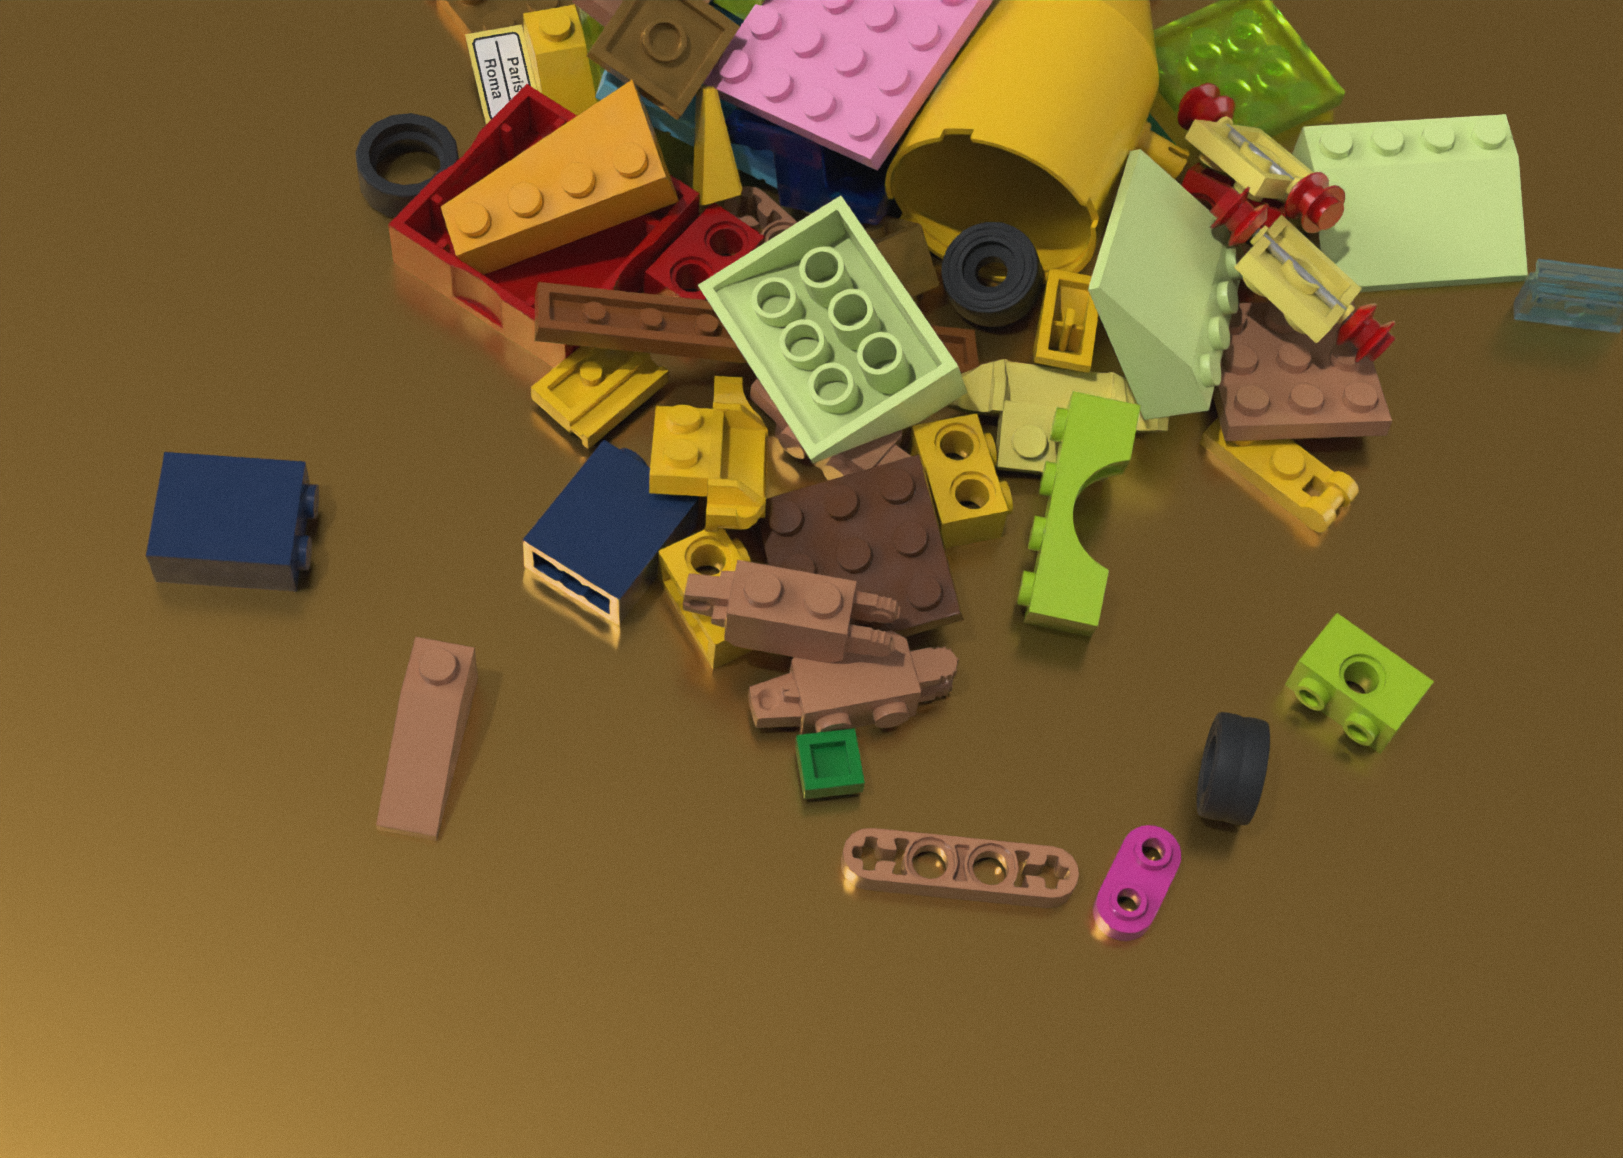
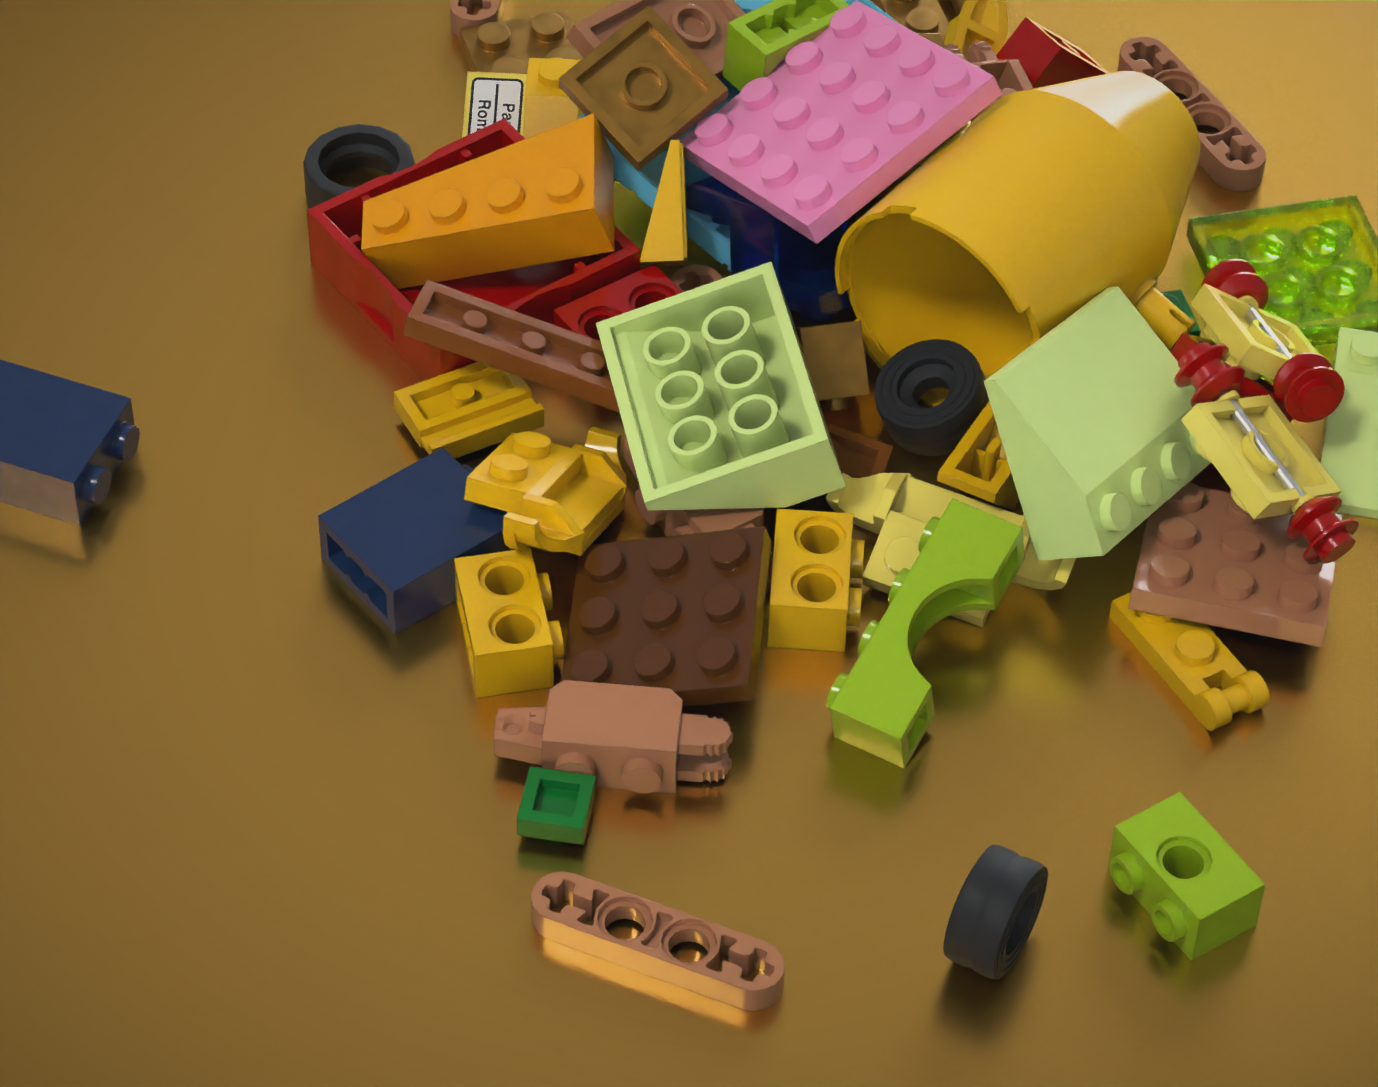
camera: 25 degrees right, 15 degrees down
nougat slope [376,637,478,841] -> none
nougat hinge [683,560,900,663] -> none
dark pink plate [1093,825,1181,941] -> none

